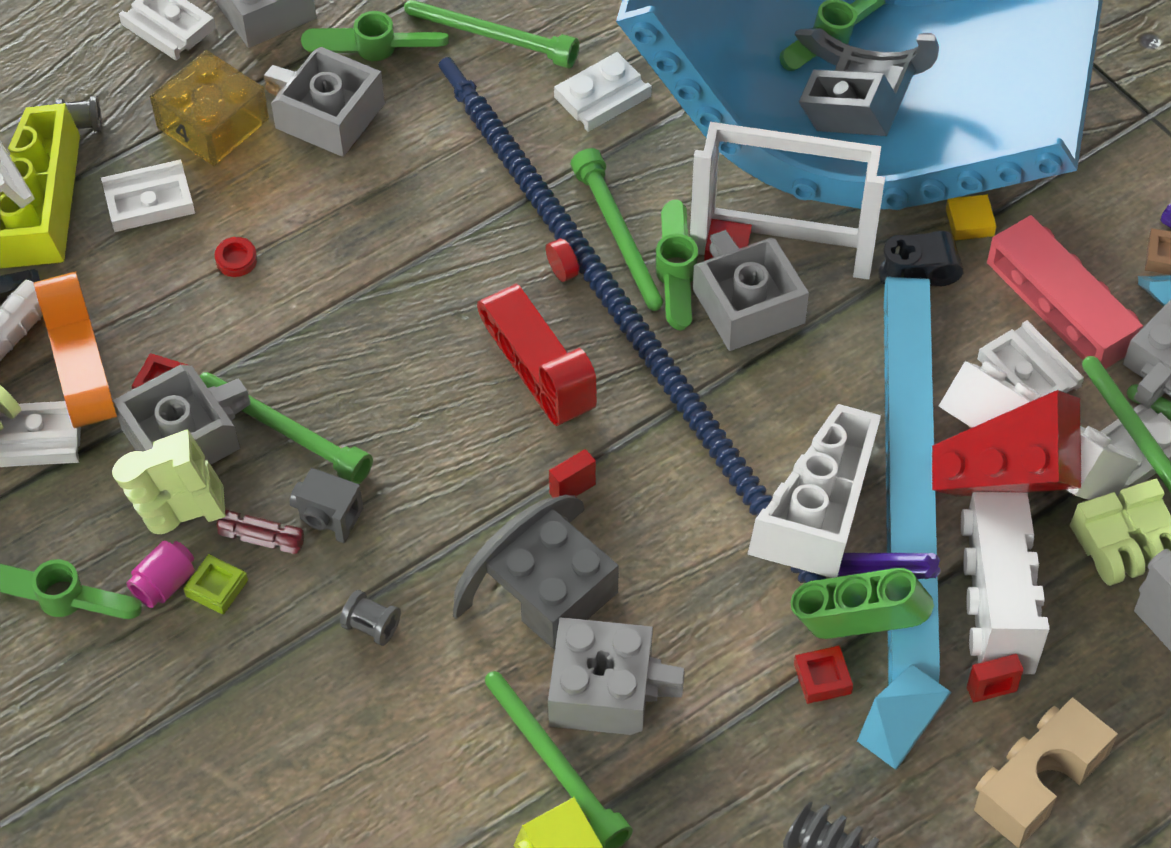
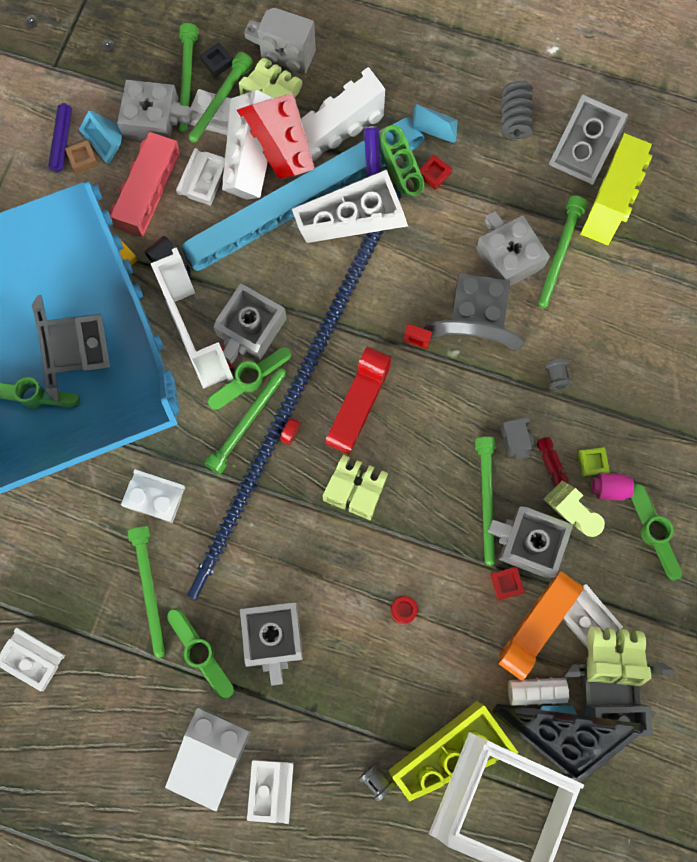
camera: 125 degrees left, 20 degrees up
white plate [101,159,195,232] -> none
clear yellow brick [150,50,269,166] -> none
red tile [967,654,1024,703] -> none
tan arch [974,697,1118,848] -> none
none -> yellowish green legs [323,455,388,521]

